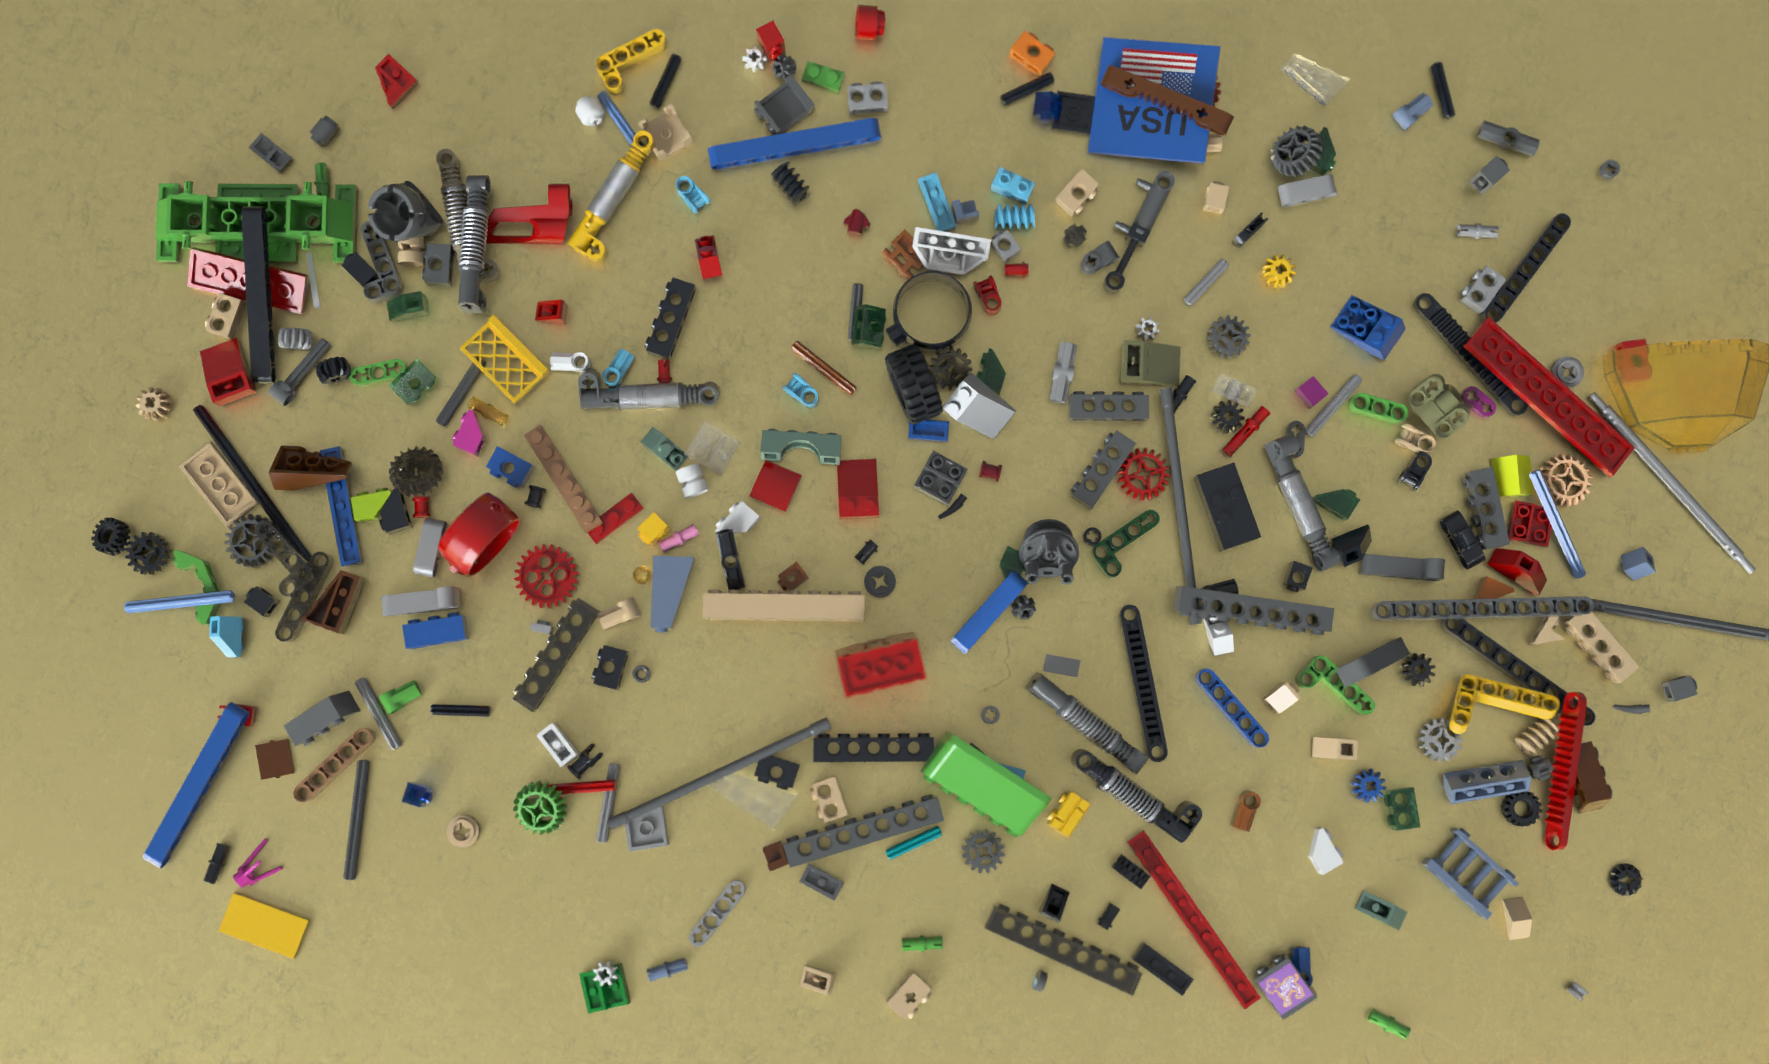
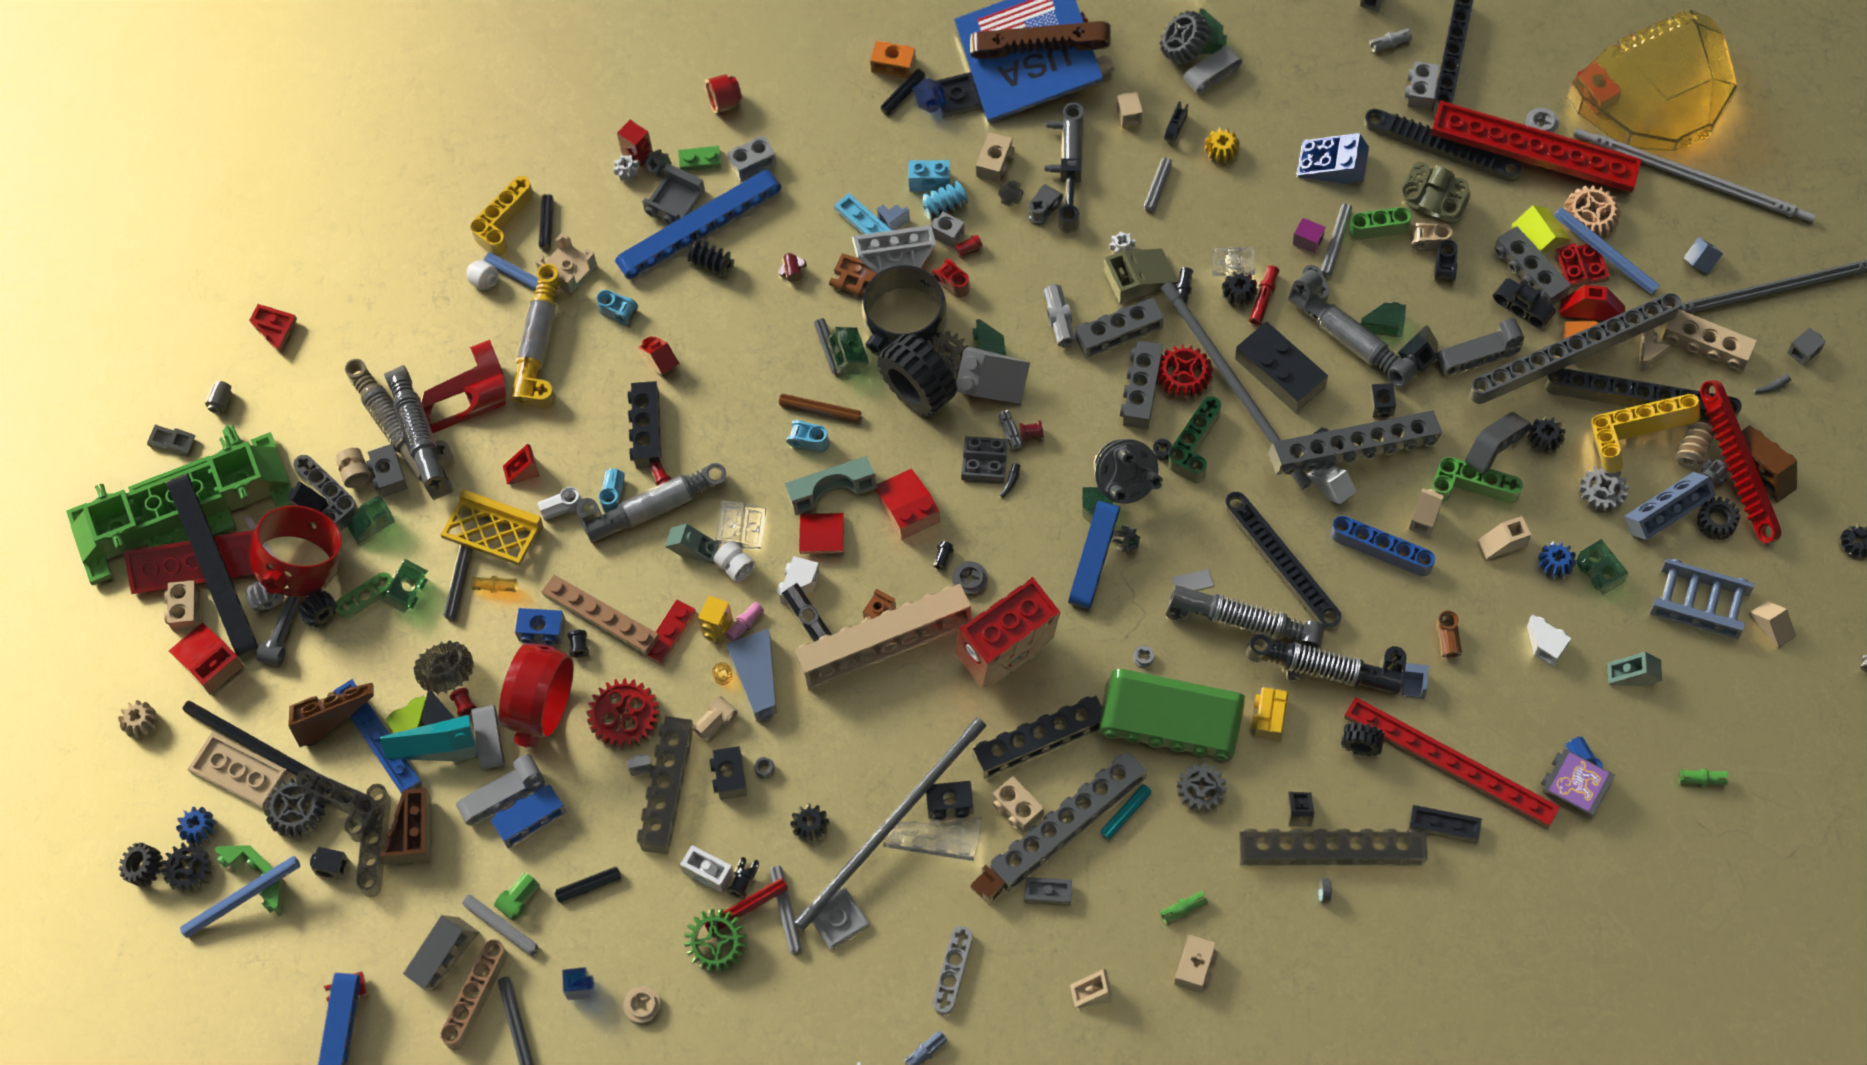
camera: 15 degrees left, 20 degrees down
medium azure slope [209,616,243,657] -> none
reddish brown piece [255,739,295,780] -> none
dark grey piece [368,181,443,242] -> none
dark pink slope [452,409,486,457] -> none
blue plate [908,420,949,442] -> none
black pin [1097,903,1120,930] -> none
dark grey gear [1207,315,1251,359] -> none
magenta beam [1461,386,1496,418] -> none
none -> blue gear [176,806,216,845]
none -> red cylinder [250,506,342,597]
none -> teal wedge [380,715,478,762]
none -> black gear [790,803,830,843]
none -> dark grey axle [998,410,1023,450]
none -> sand blue panel [1402,663,1429,699]

